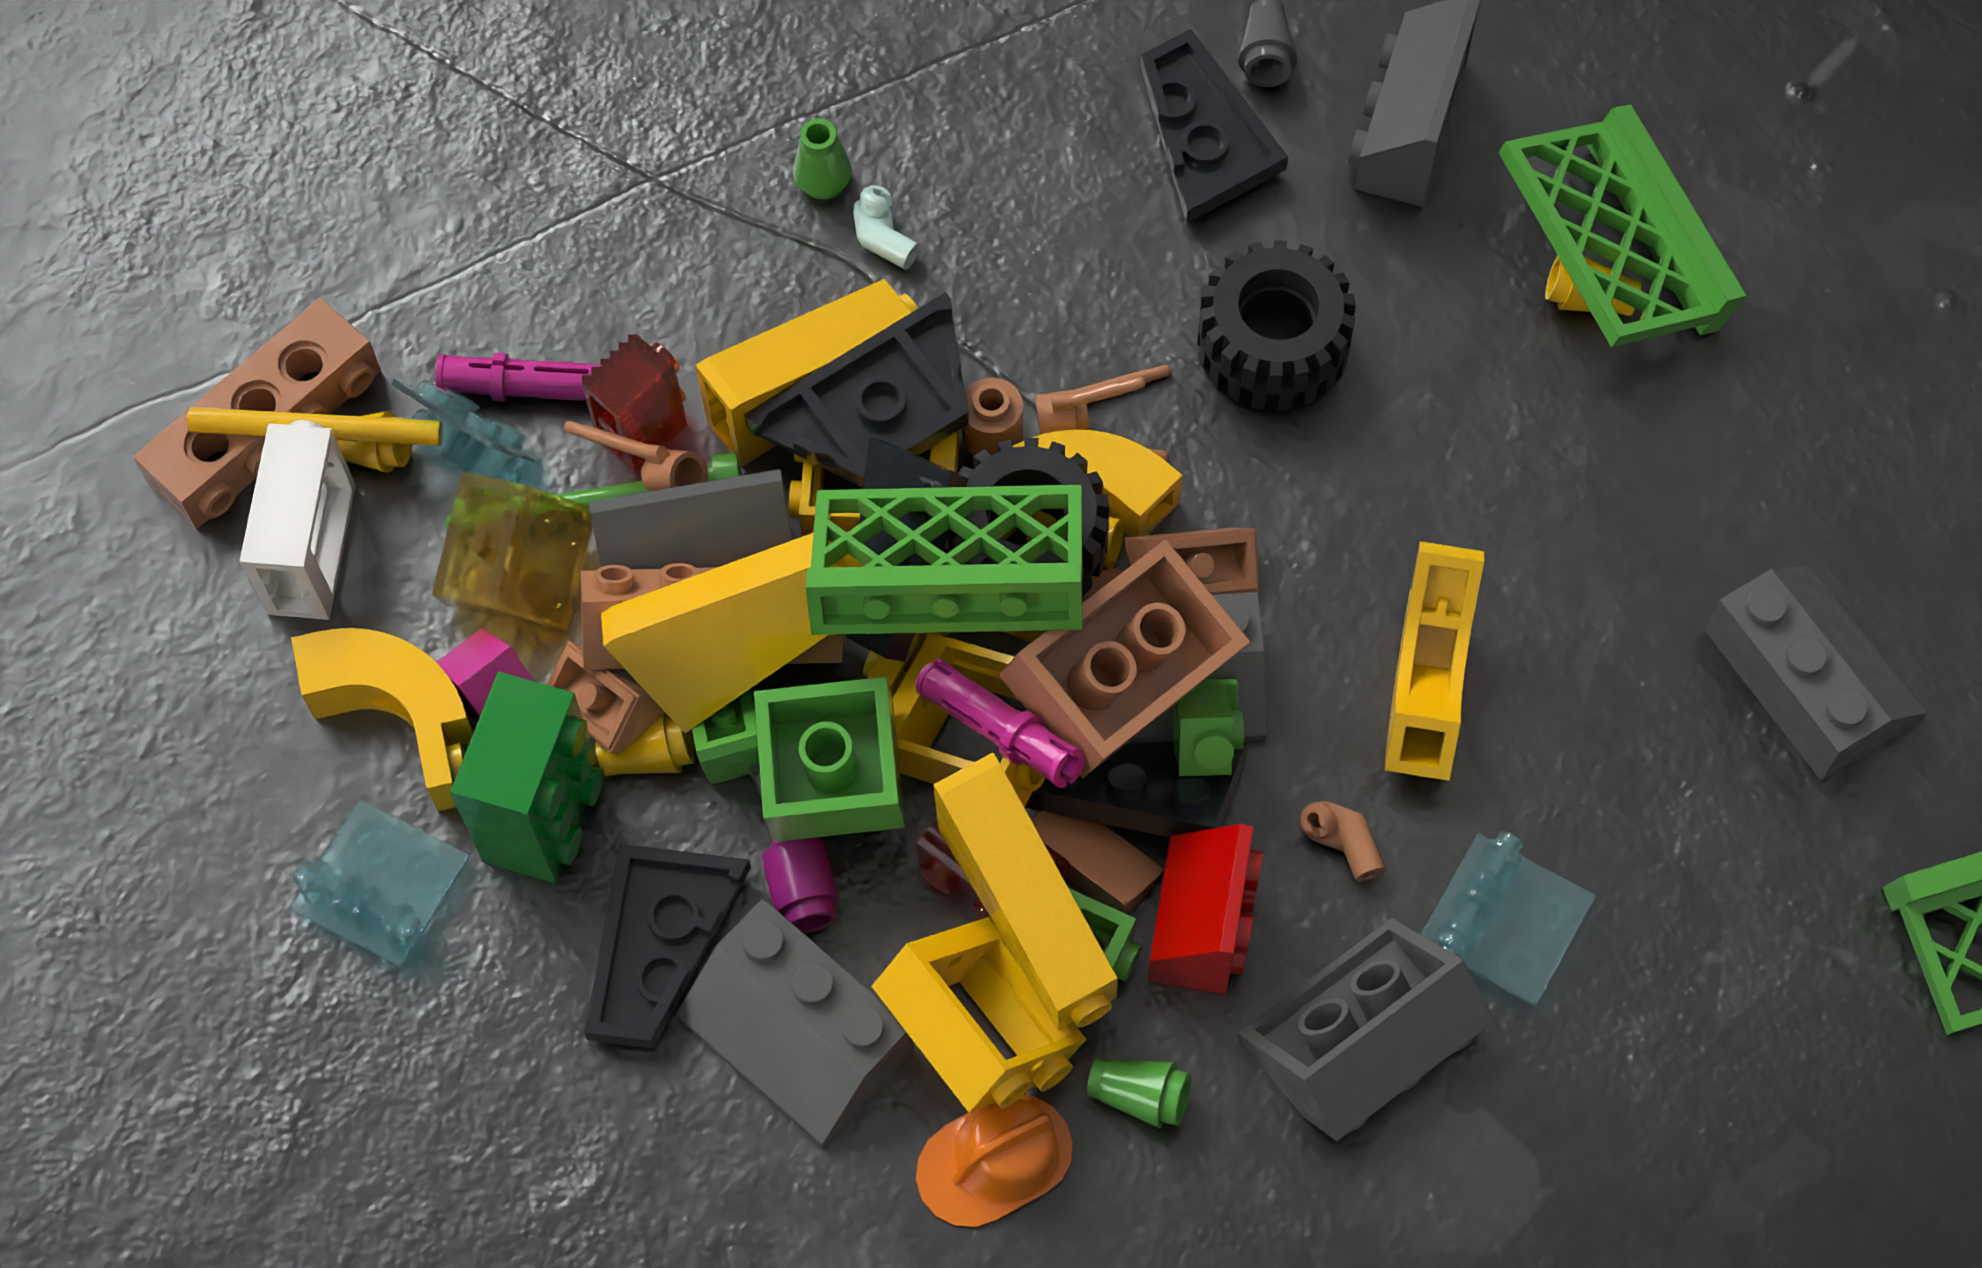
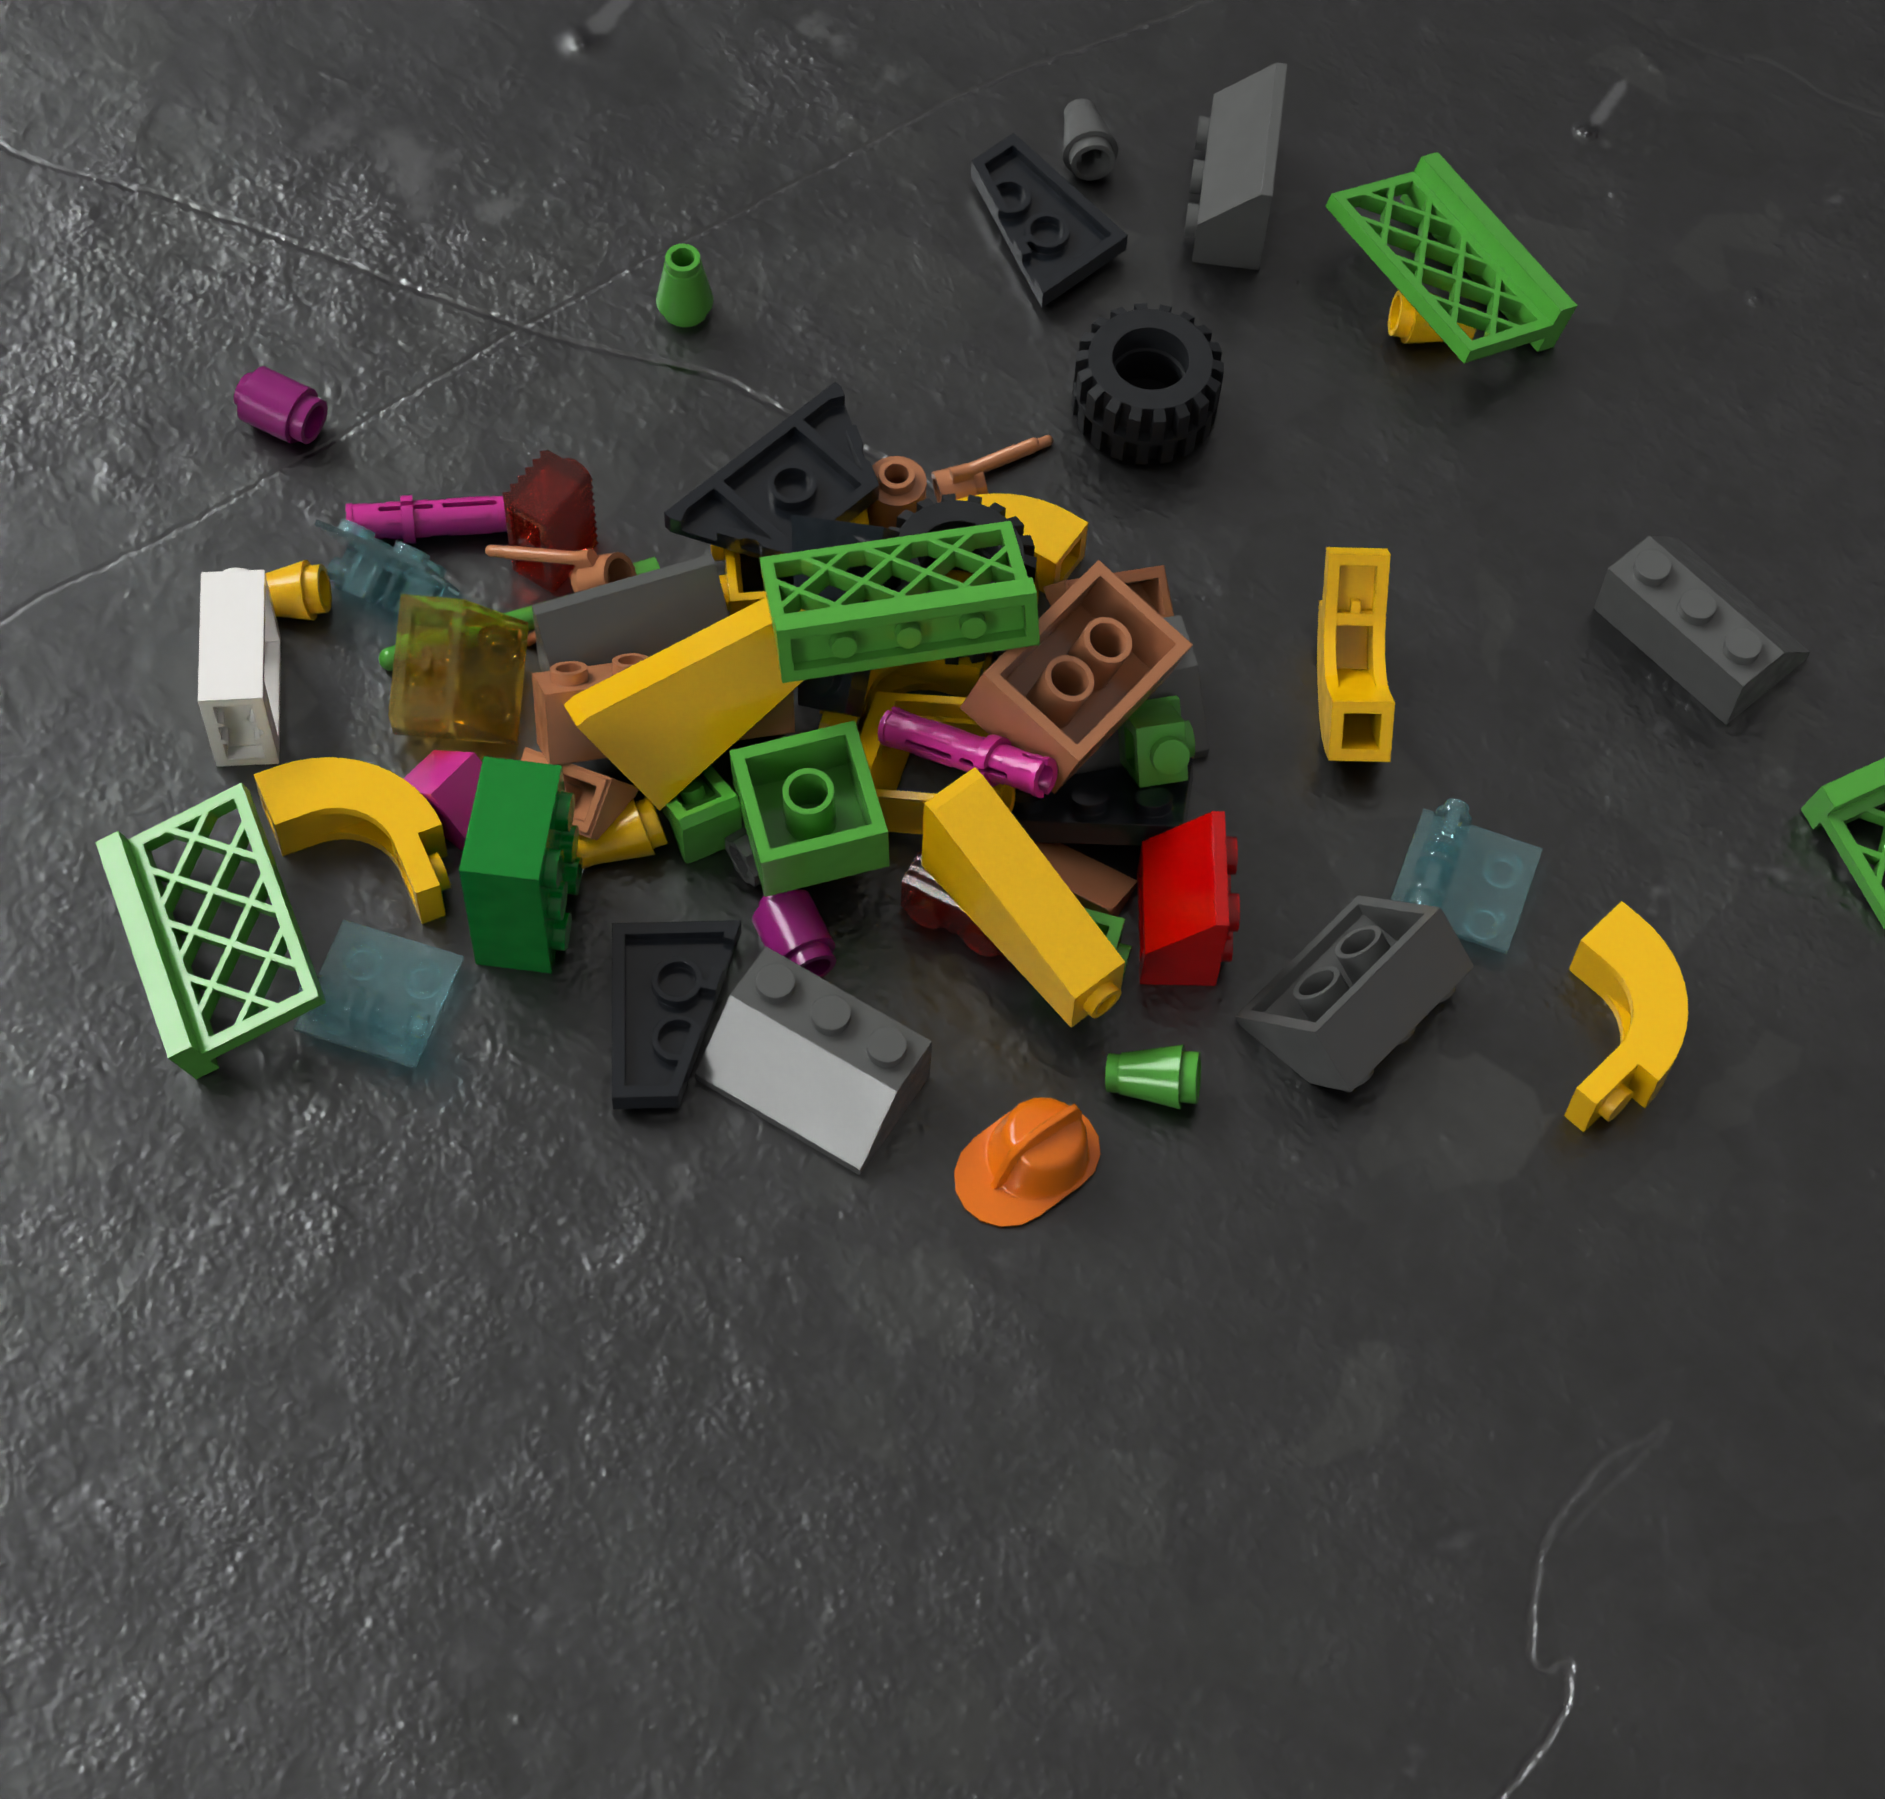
camera: 15 degrees left, 5 degrees down
nougat brick [133,297,381,530] -> none
yellow bar [187,407,443,446] -> none
yellow slope [695,279,918,468] -> none
light aqua arm [853,185,920,270] -> none
yellow window [871,917,1086,1113] -> none
nougat arm [1299,801,1386,882] -> none
none -> fence [95,783,326,1080]
none -> magenta brick [234,366,328,444]
none -> yellow arch [1564,901,1688,1133]

